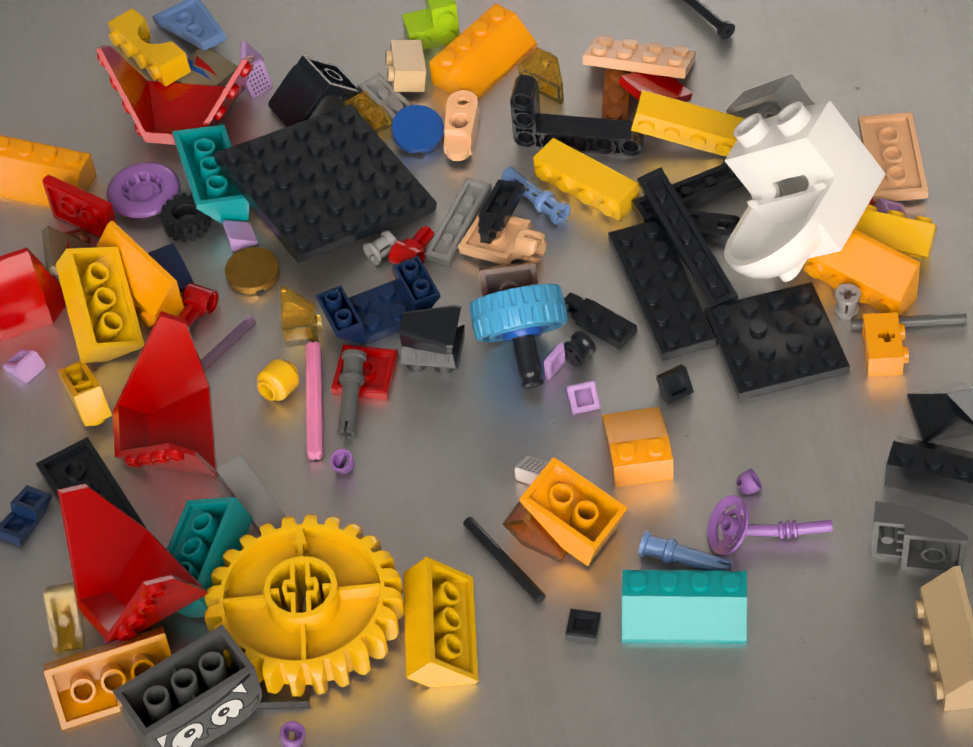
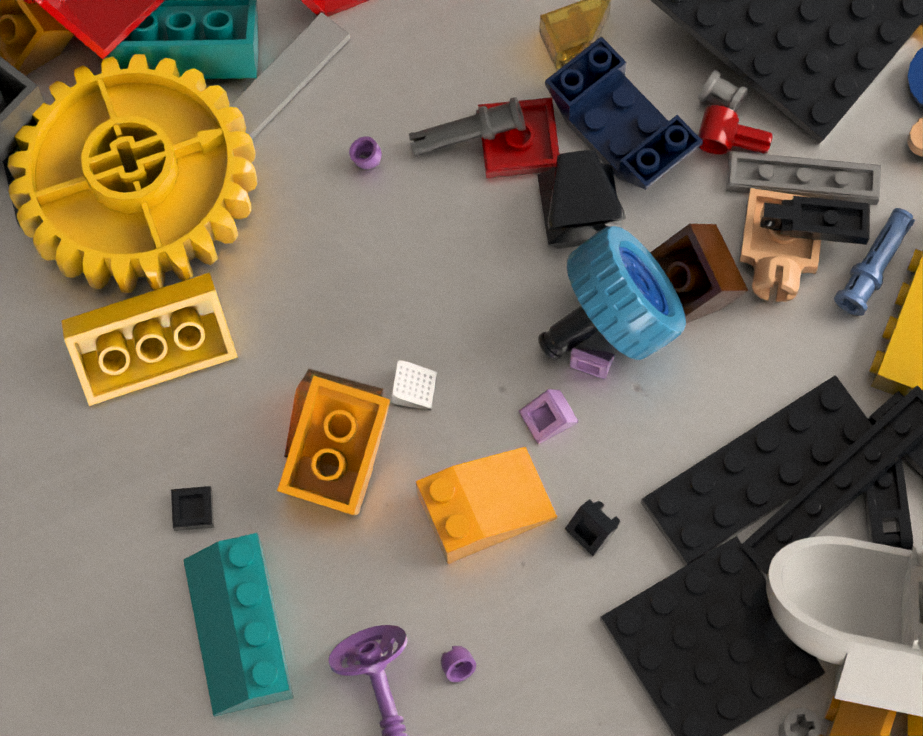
camera: 70 degrees right, 20 degrees up
yellow head [257,359,299,401] -> none
bright pink axle [306,341,323,460] -> none
black bar [463,517,546,603] -> none
black wheel [563,331,596,367] -> none
black hinge [564,292,637,349] -> none
medium blue pin [638,530,733,571] -> none

